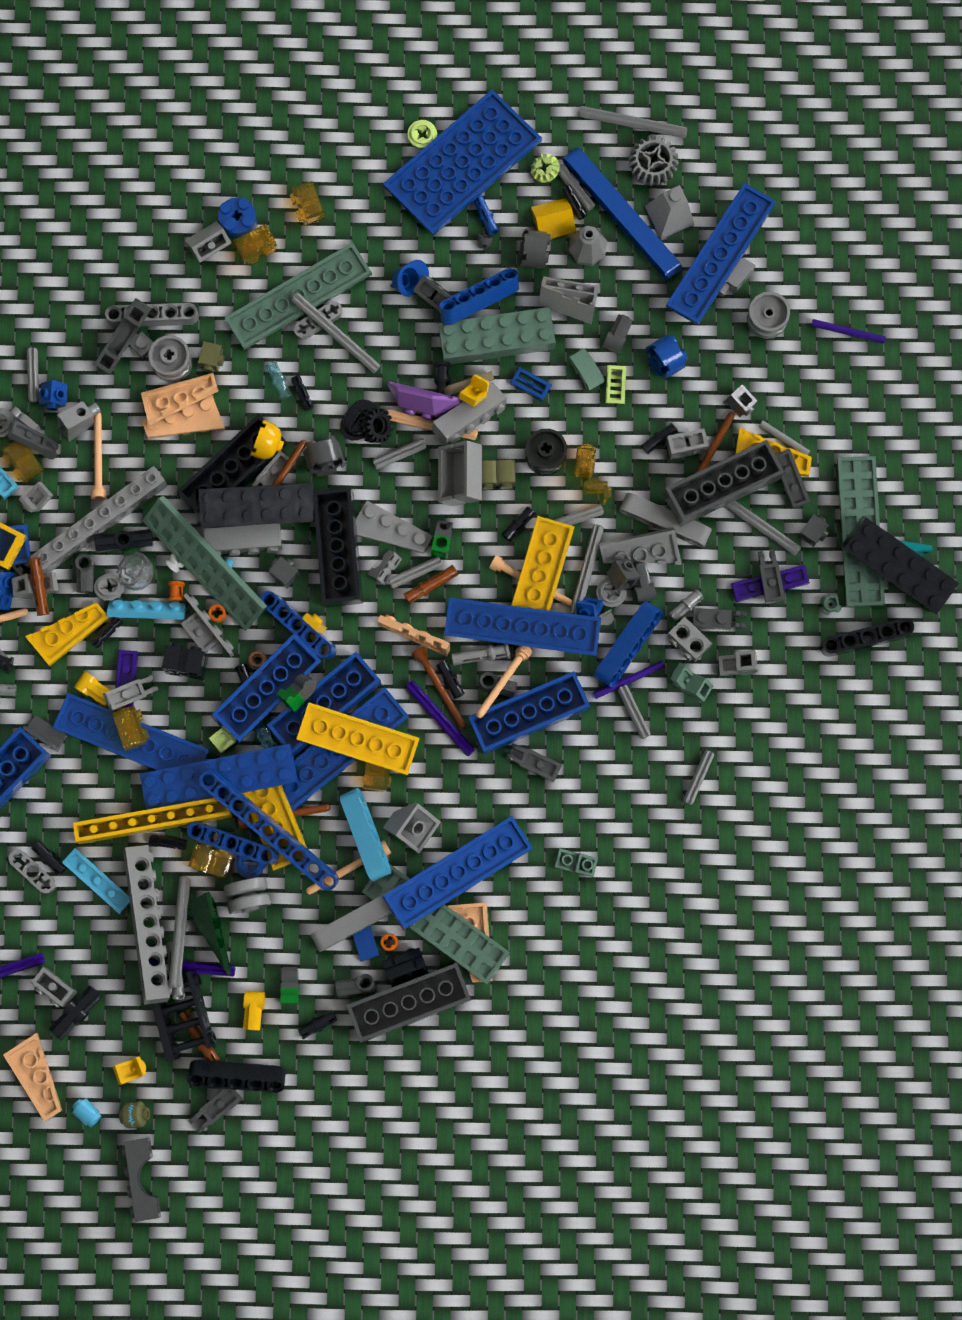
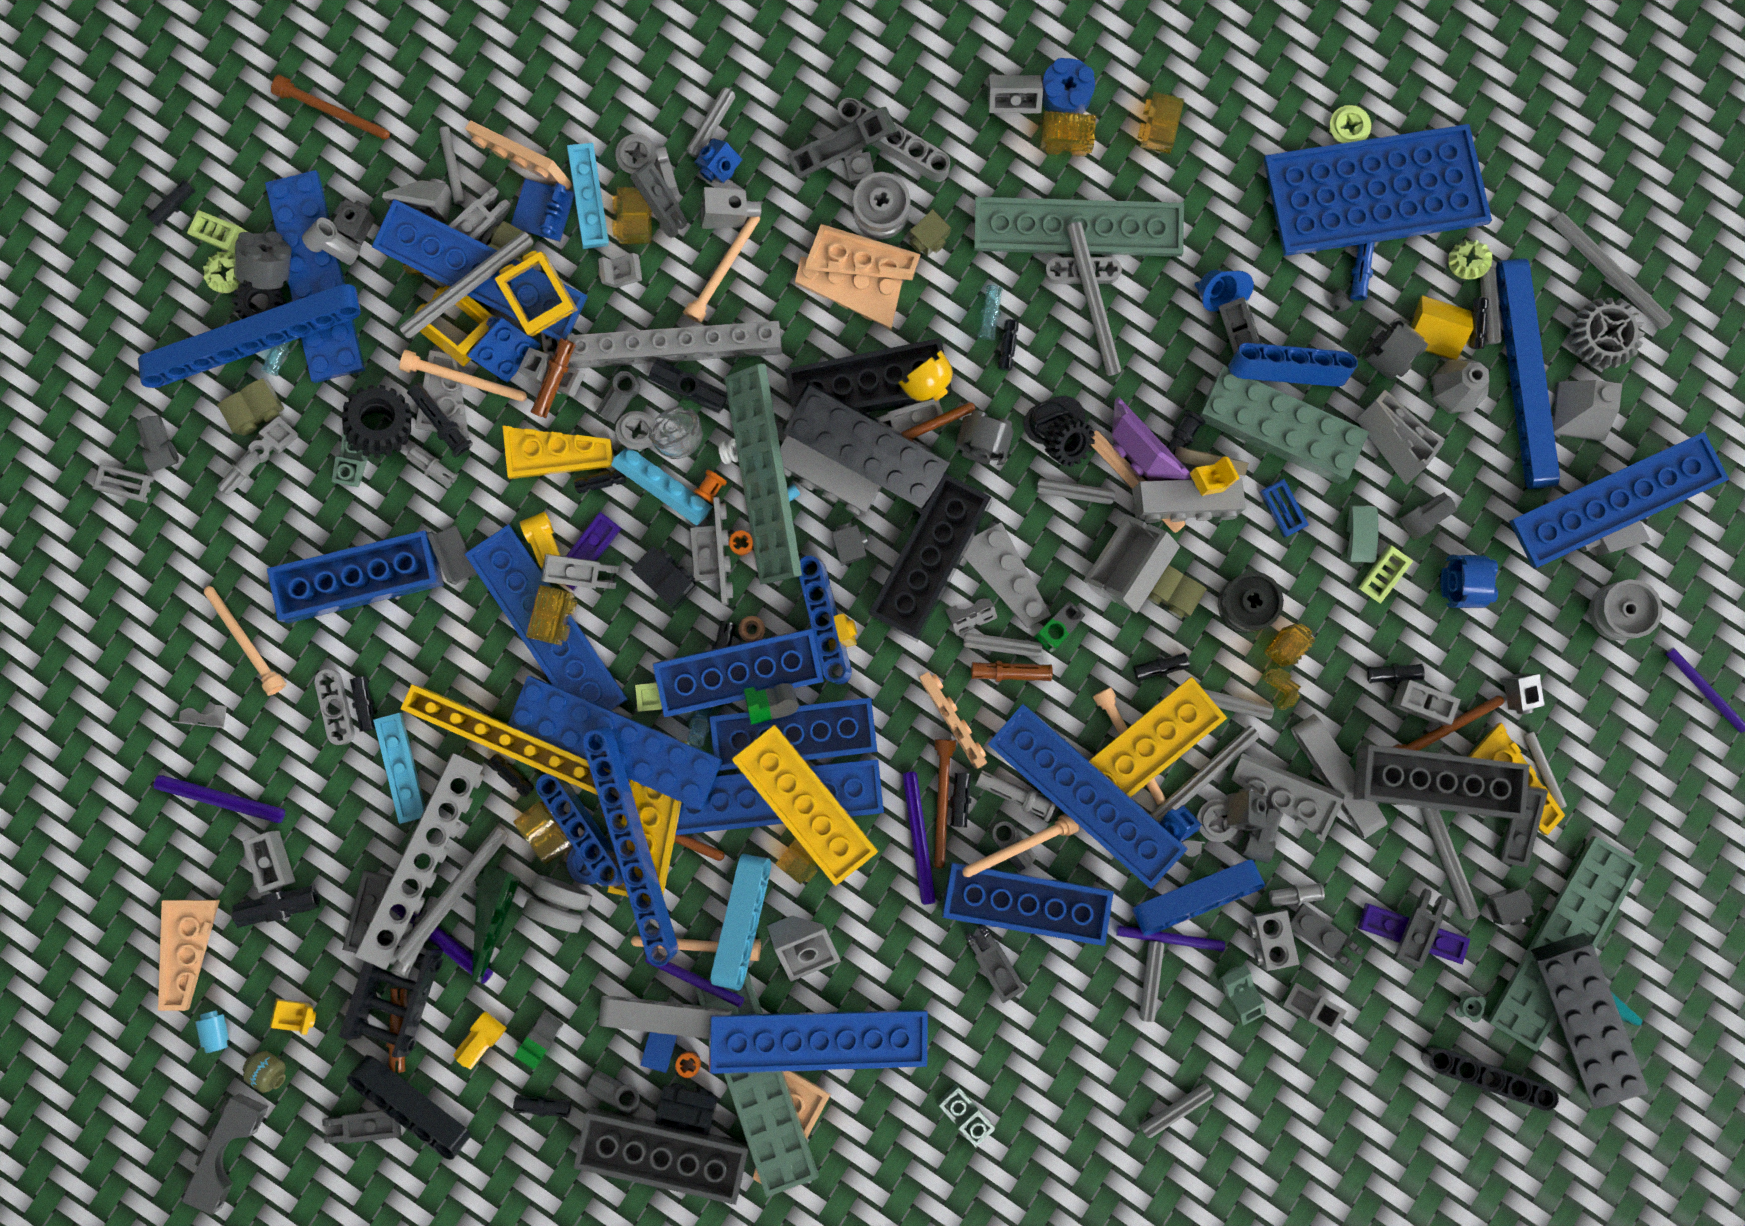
camera: 30 degrees right, 5 degrees up
none -> dark grey tile [342,870,392,953]
none -> dark purple bar [645,956,744,1008]

